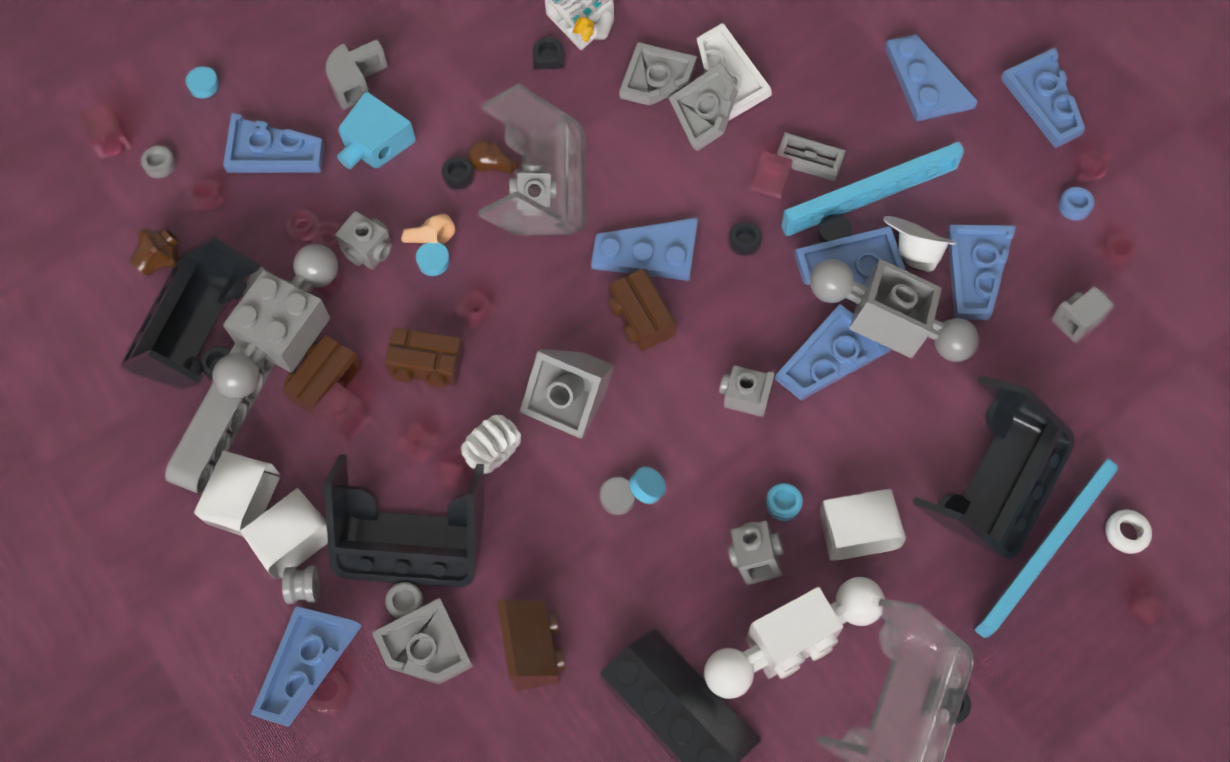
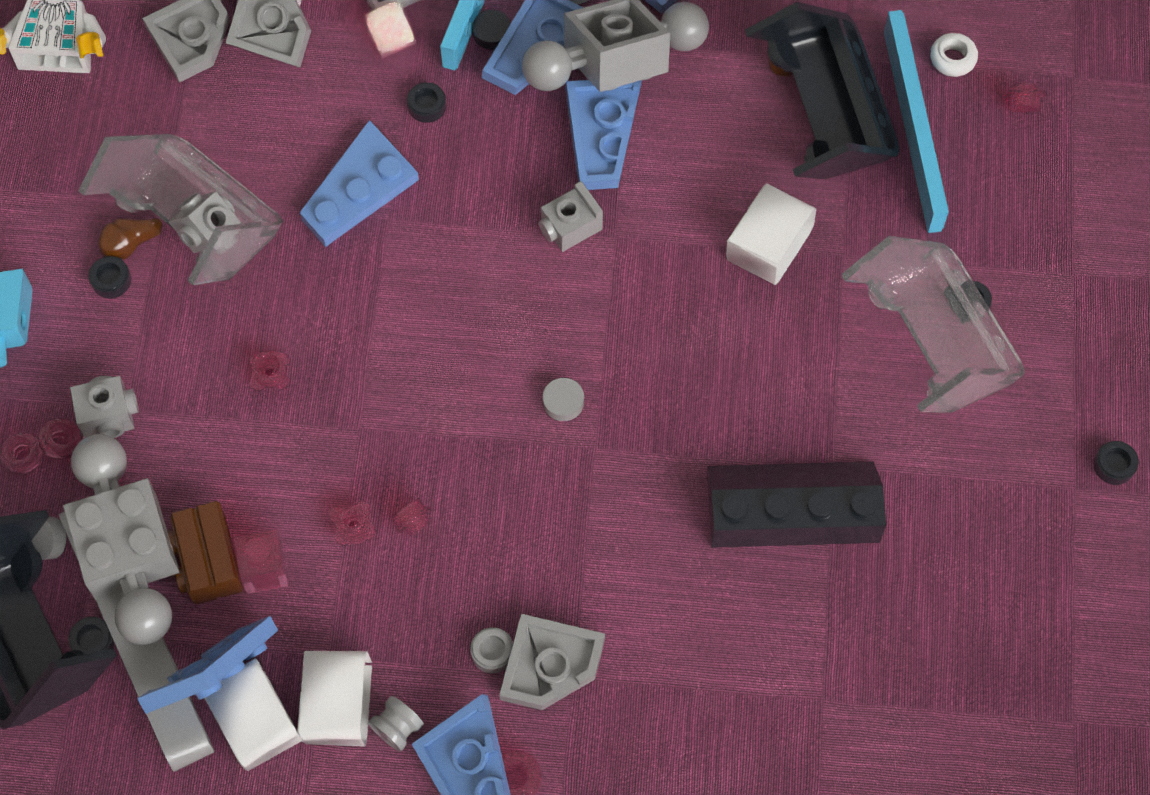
camera: 50 degrees left, 0 degrees up
black windscreen [323,454,484,587] -> none
reddish brown brick [385,327,465,388] -> none
light nougat animal [402,214,455,245] -> none
medium azure tile [416,242,450,276] -> none
white gear [461,415,521,473] -> none
reddish brown slope [497,599,566,691] -> none
light grey slope [520,349,615,439] -> none
black tile [532,37,564,70] -> none
reddish brown brick [606,269,677,352] -> none
medium azure tile [629,467,666,504] -> none
white brick [704,577,885,699] -> none
light grey brick [728,521,784,585] -> none
medium azure tile [766,483,803,521] -> none
none -> medium blue wing [137,616,278,714]

